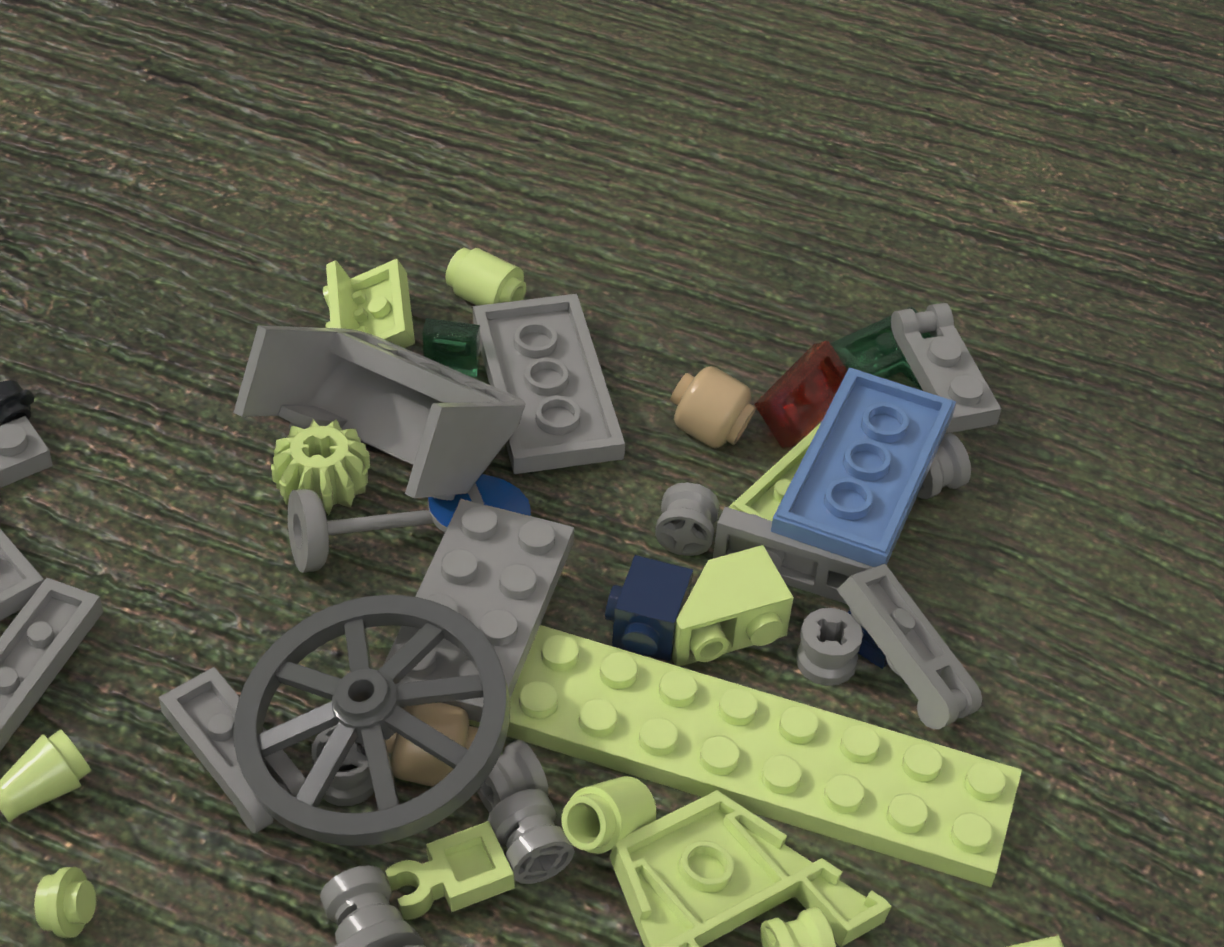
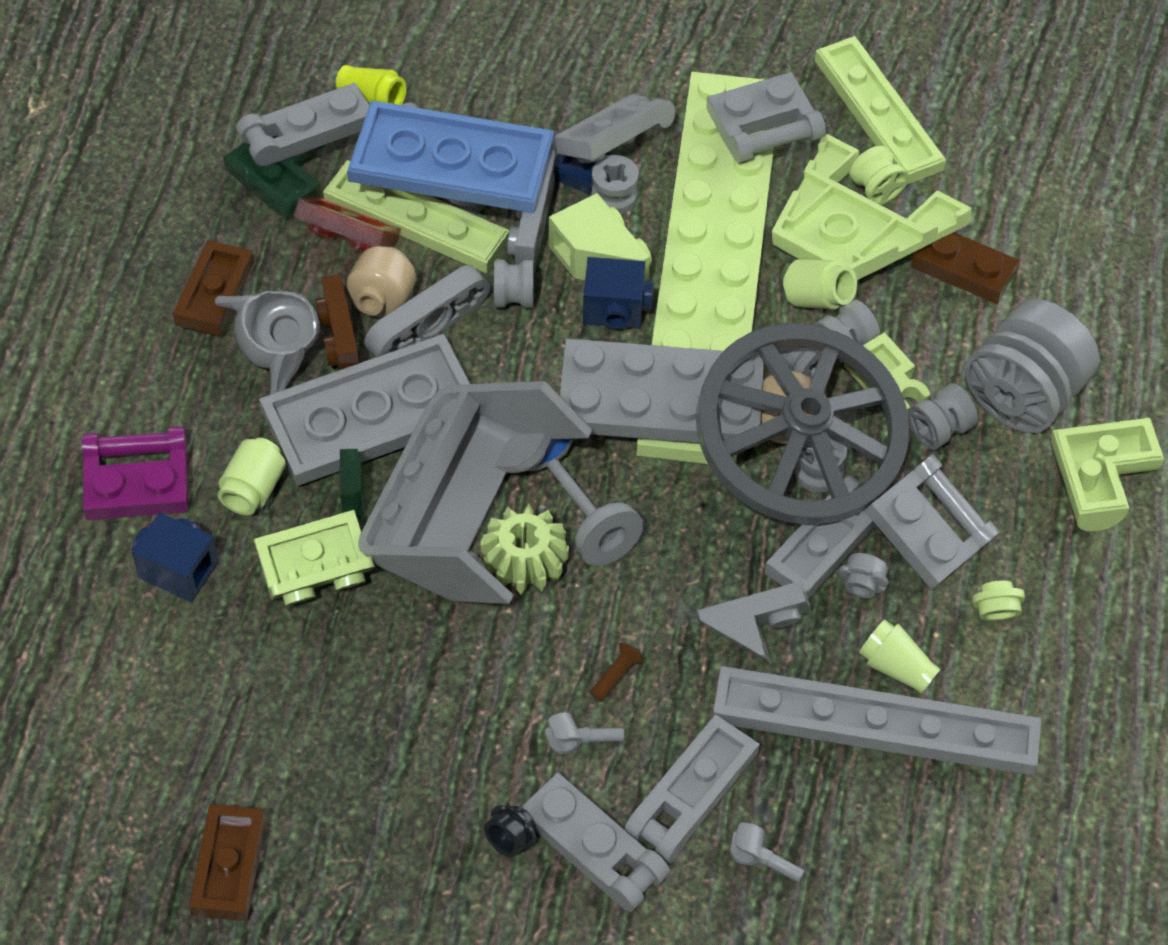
camera: 100 degrees left, 10 degrees up
none -> magenta plate [82,426,189,521]
none -> dark blue brick [132,512,219,603]
none -> reddish brown plate [173,240,254,336]
none -> reddish brown plate [189,804,266,921]
none -> light grey piece [215,291,321,395]
none -> reddish brown plate [315,274,359,371]
none -> neon yellow cone [336,65,406,105]
none -> light grey beam [364,265,490,357]
none -> light grey hand [545,712,624,754]
none -> reddish brown piece [589,643,644,702]
none -> light grey slope [698,581,811,664]
none -> light grey plate [706,72,826,163]
none -> light grey plate [838,553,889,598]
none -> light grey plate [864,454,1000,589]

